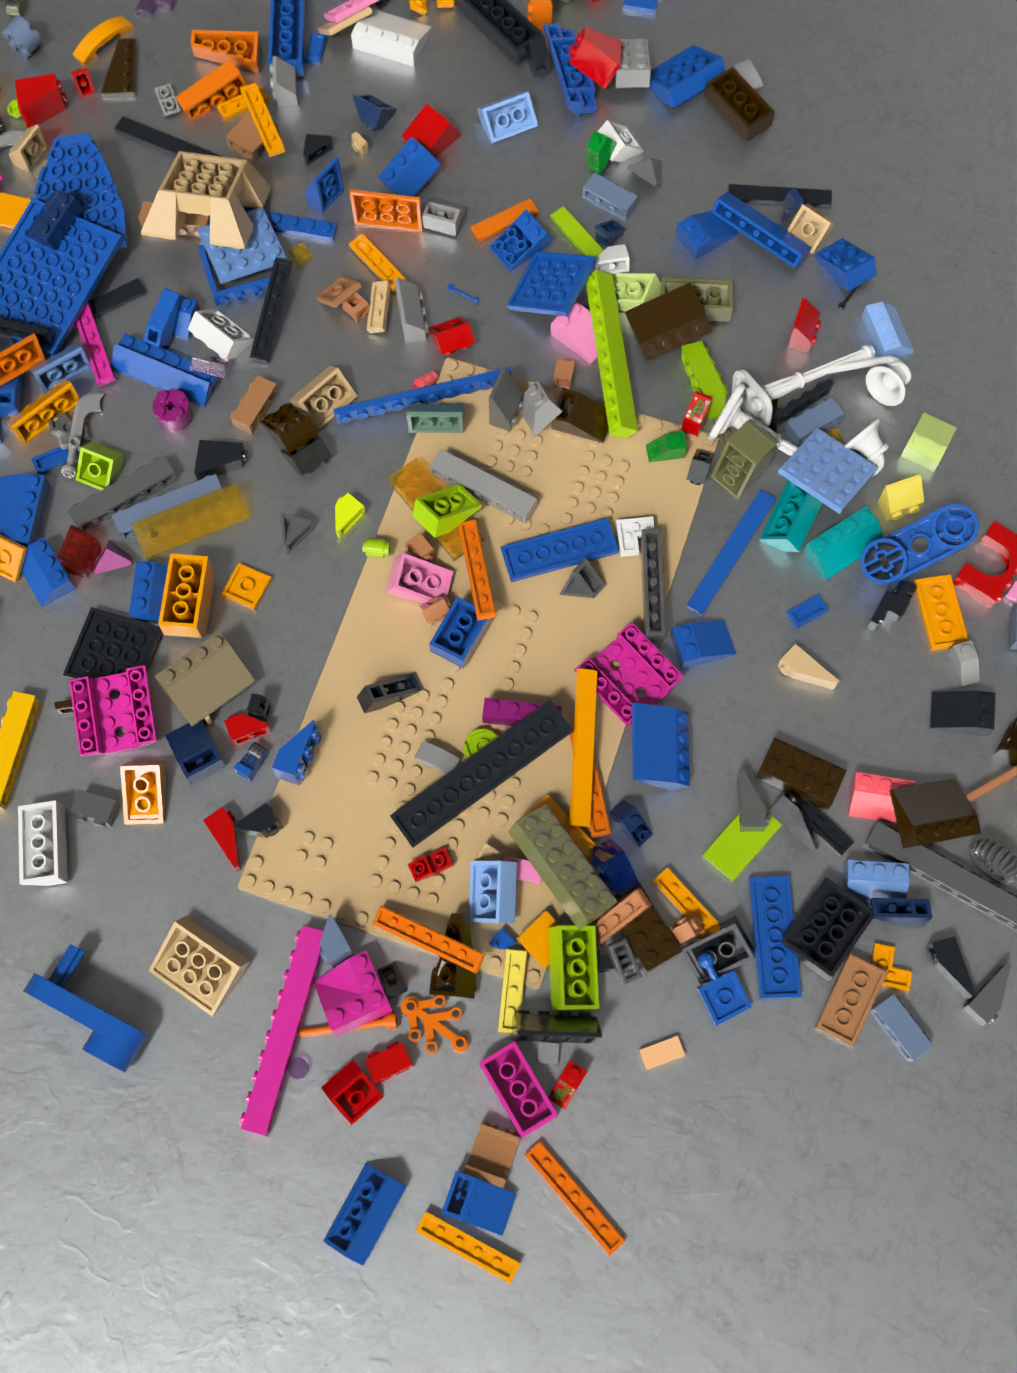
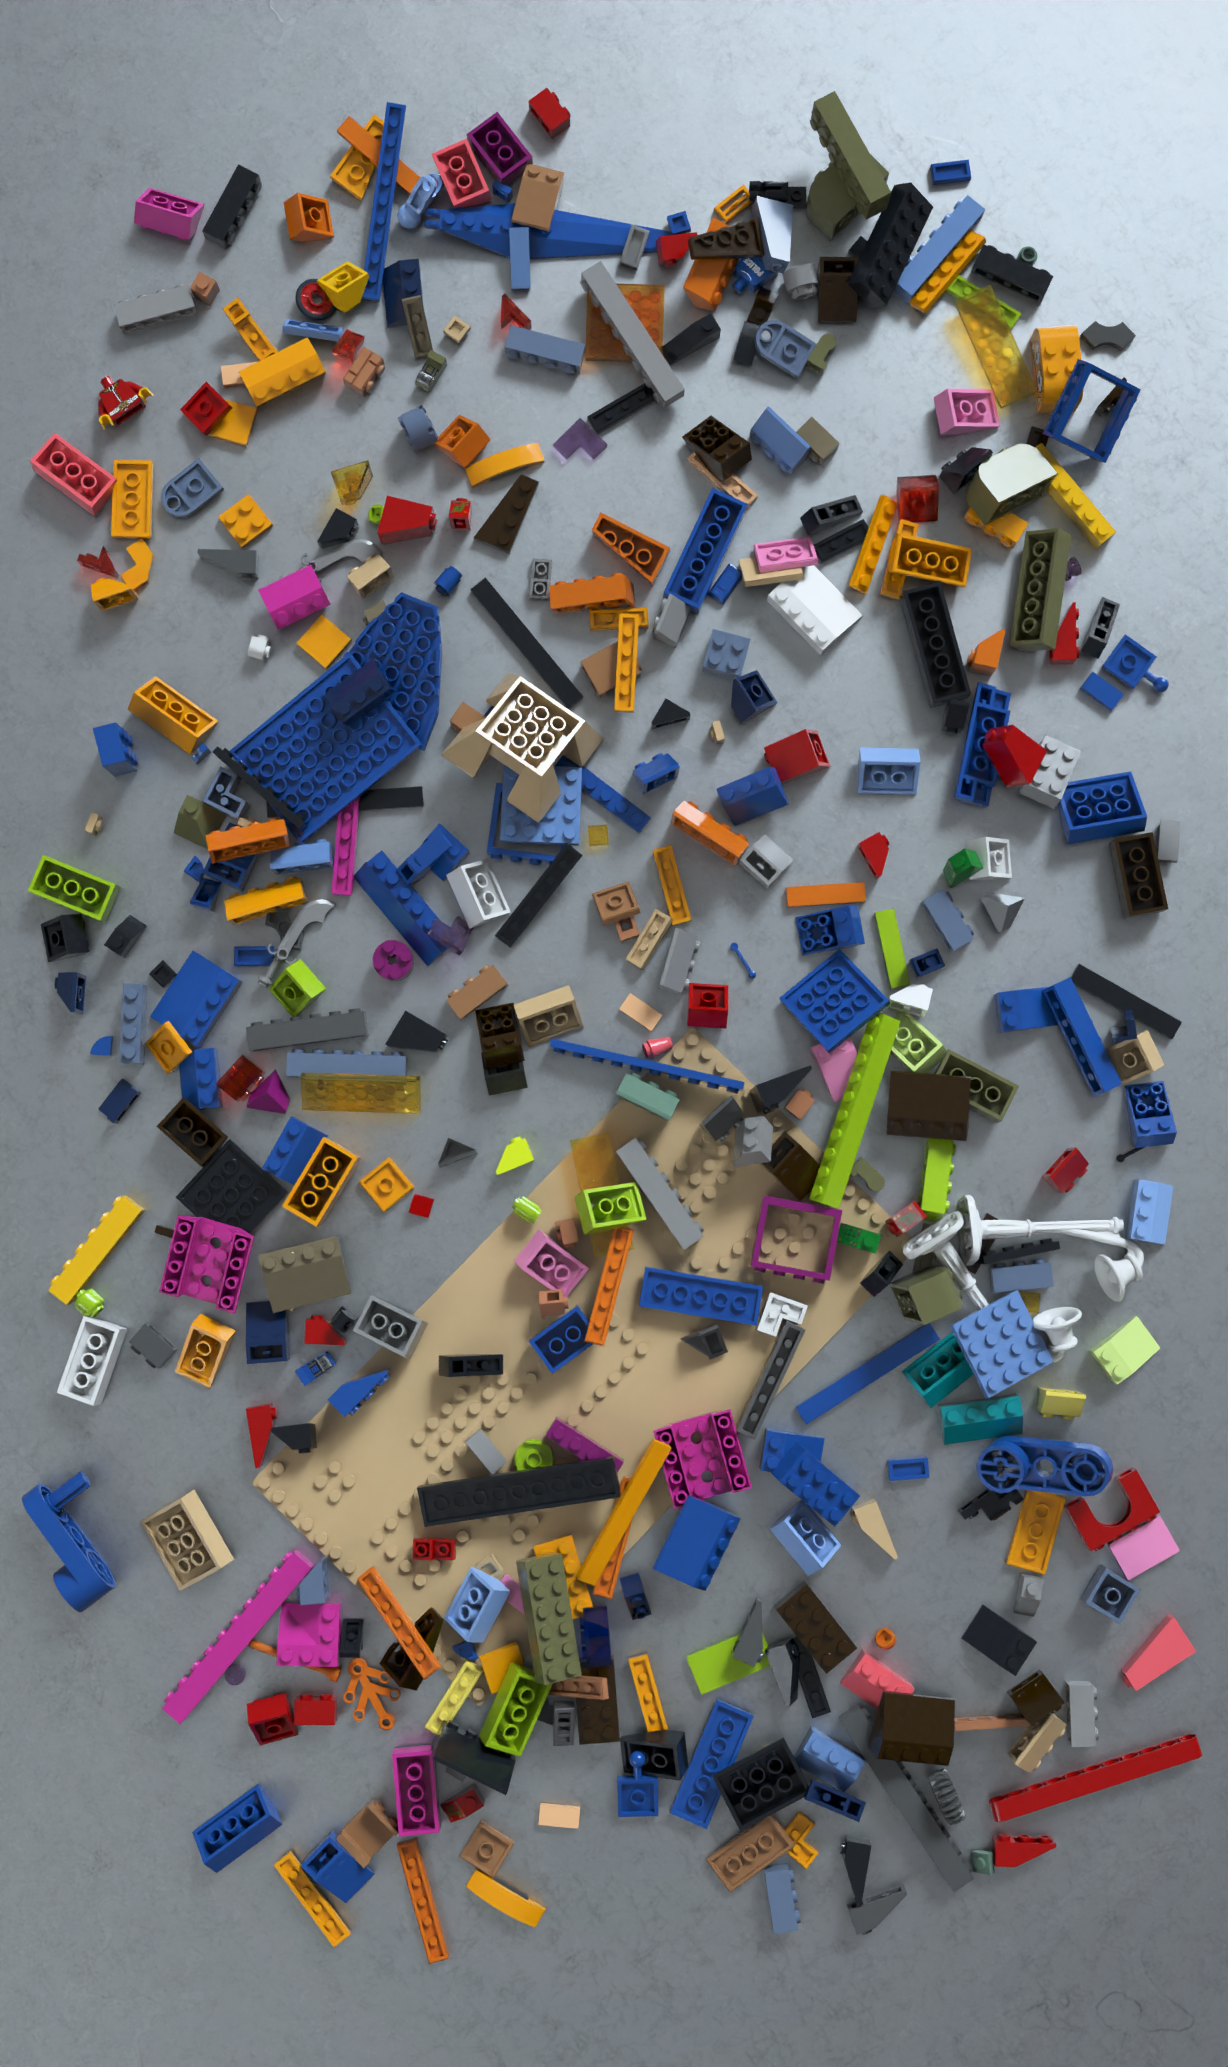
camera: 20 degrees right, 15 degrees up
nougat brick [668,916,704,945] -> none
none -> lime head [74,1288,104,1318]
none -> dark brown slope [156,1097,228,1167]
none -> light grey brick [353,1295,428,1359]
none -> red slope [409,1194,434,1218]
none -> orange slope [434,415,491,468]
none -> blue brick [434,566,462,596]
none -> medium nougat tile [459,1820,515,1878]
none -> light orange slope [466,1868,546,1928]
none -> light nougat tile [619,993,662,1031]
none -> sand blue brick [702,629,751,680]
none -> black slope [749,1065,812,1115]
none -> magenta window [750,1195,842,1284]
none -> light blue slope [770,1500,841,1576]
none -> blue brick [771,1443,860,1527]
none -> olive leg [850,1157,885,1191]
none -> red slope [857,832,889,879]
none -> orange tile [875,1628,896,1650]

